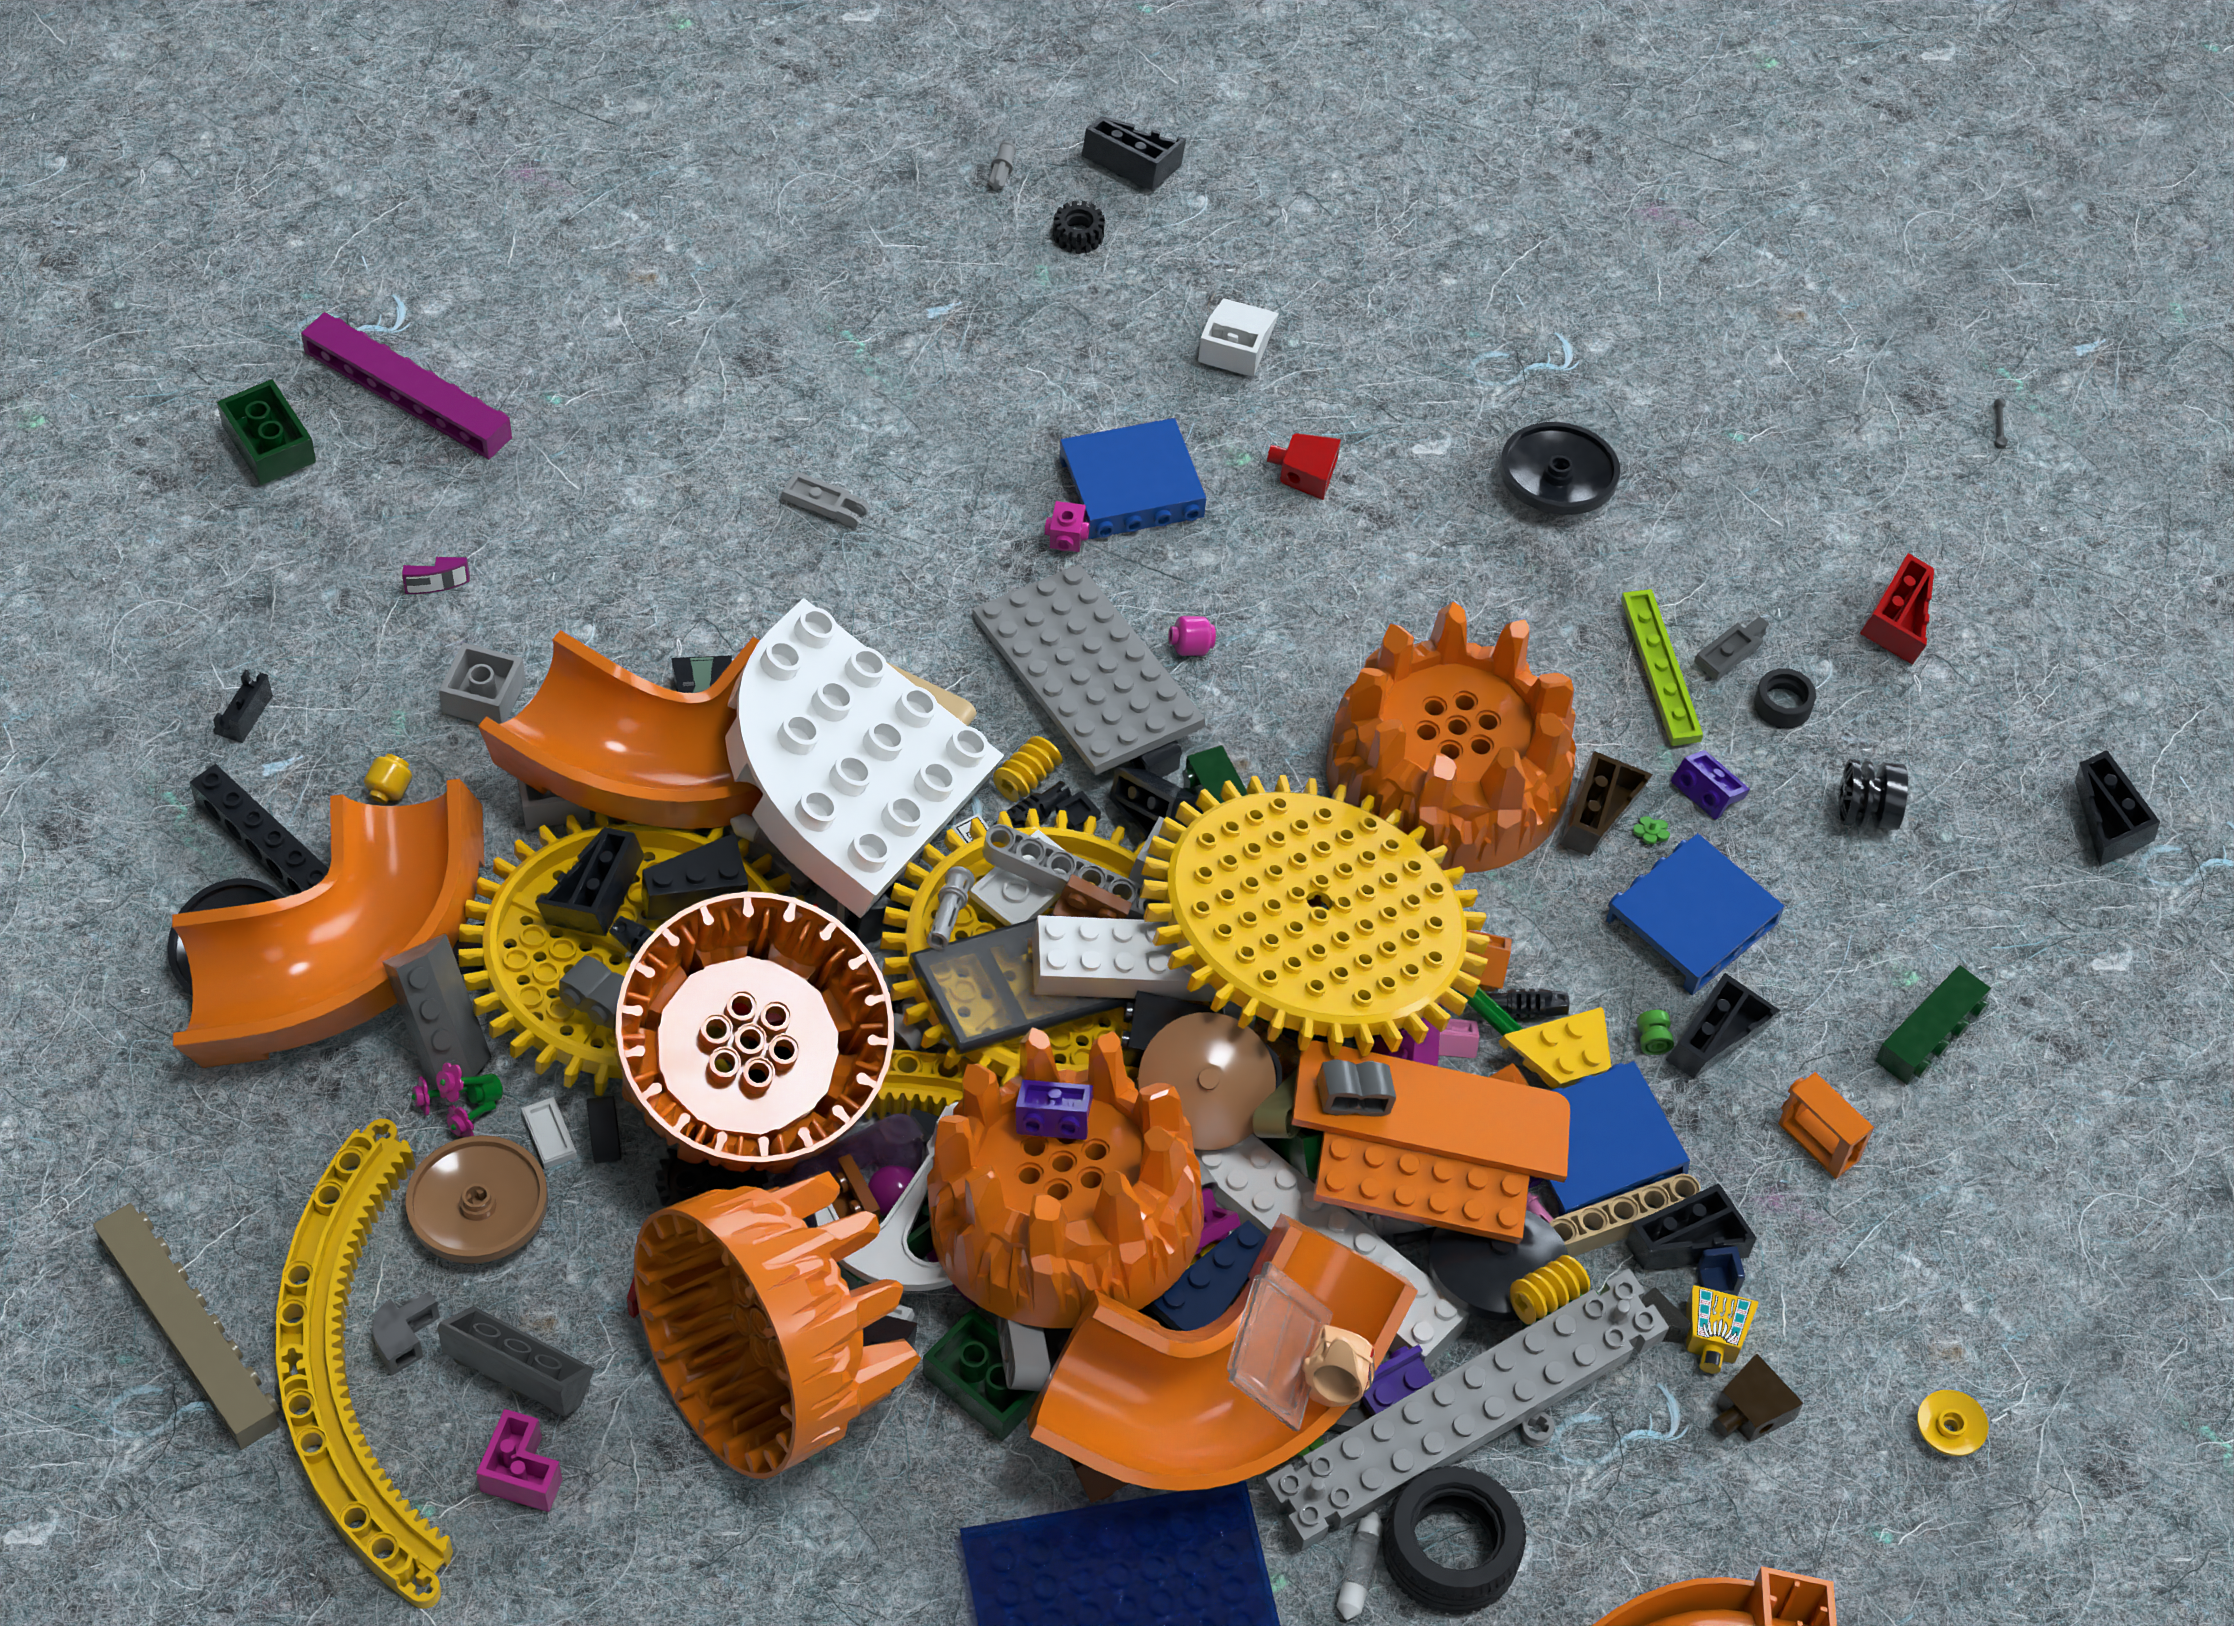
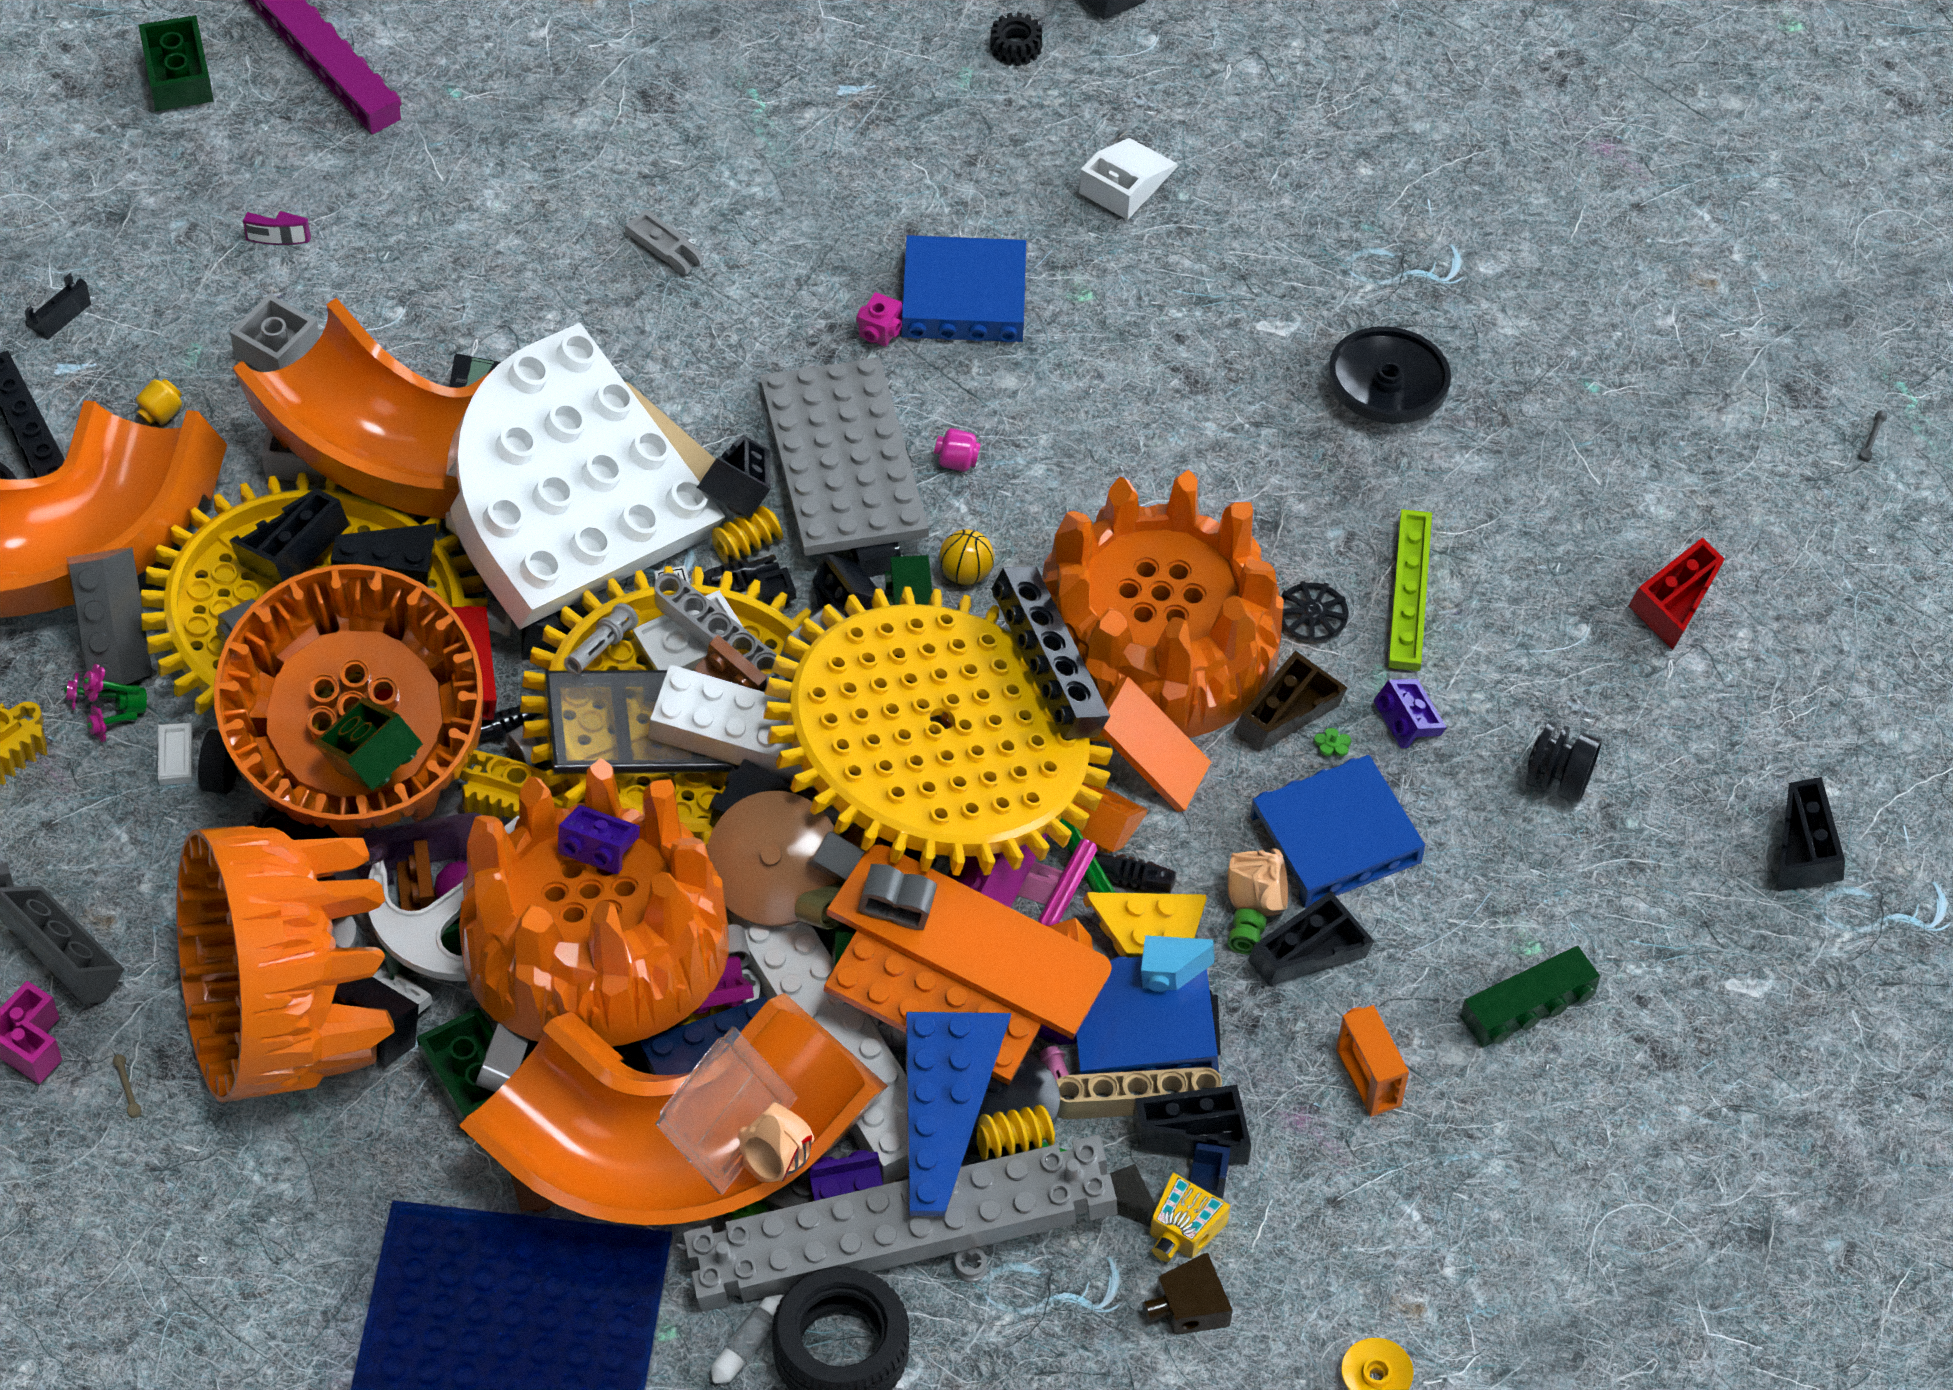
camera: 20 degrees right, 0 degrees up
medium nougat dish [405,1135,548,1264] -> none
red torso [1267,433,1341,500] -> none
dark grey hinge [1694,616,1769,681] -> none
black tyre [1754,668,1817,729] -> none
none -> dark tan hinge [113,1054,142,1118]
none -> dark green brick [313,697,423,791]
none -> black wedge [696,435,771,518]
none -> dark grey panel [807,832,864,883]
none -> blue wing [906,1012,1012,1216]
none -> yellow piece [939,529,995,585]
none -> black brick [991,566,1110,739]
none -> dark pink axle [1038,839,1097,926]
none -> orange tile [1100,676,1211,812]
none -> medium azure slope [1141,935,1215,992]
none -> light nougat piece [1228,849,1288,916]
none -> black wheel [1281,581,1349,642]

